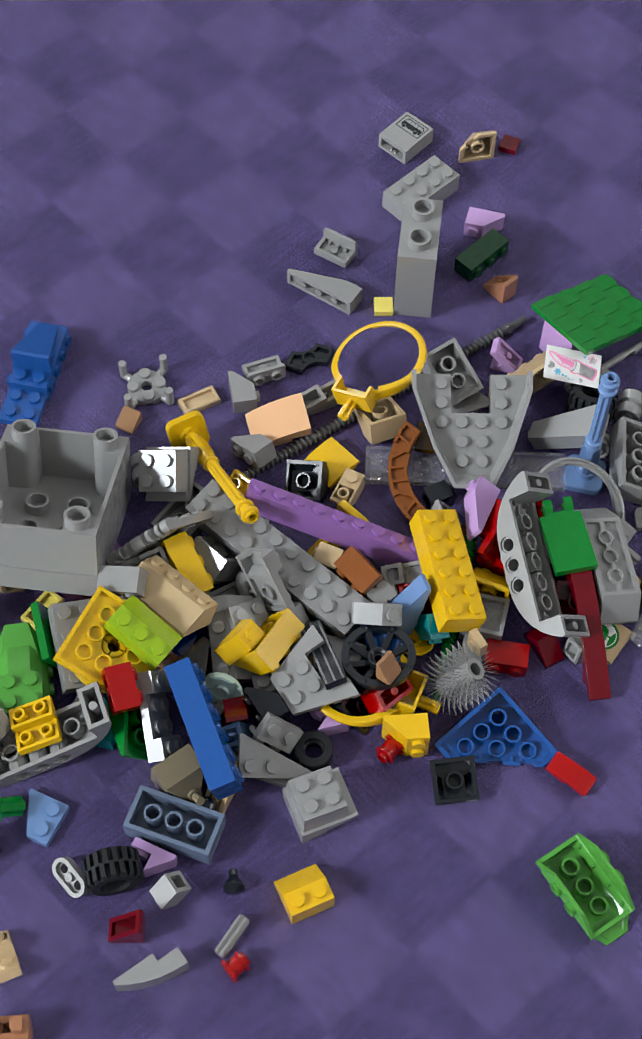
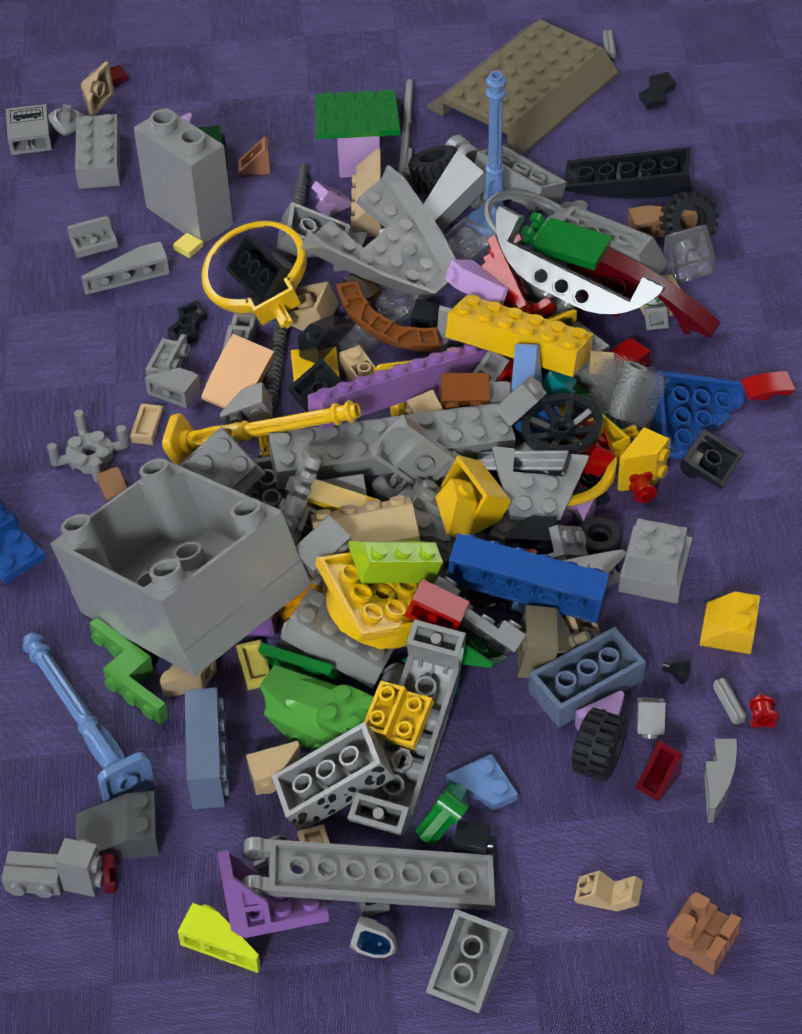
camera: 50 degrees left, 10 degrees down
light grey plate [52,856,87,898] -> none
medium nougat slope [376,650,401,685] -> none
dark red slope [523,628,564,669] -> none
white sticker [543,344,602,388] -> none
none -> light grey piece [47,104,83,136]
none -> black slope [225,232,304,303]
none -> black slope [298,315,355,363]

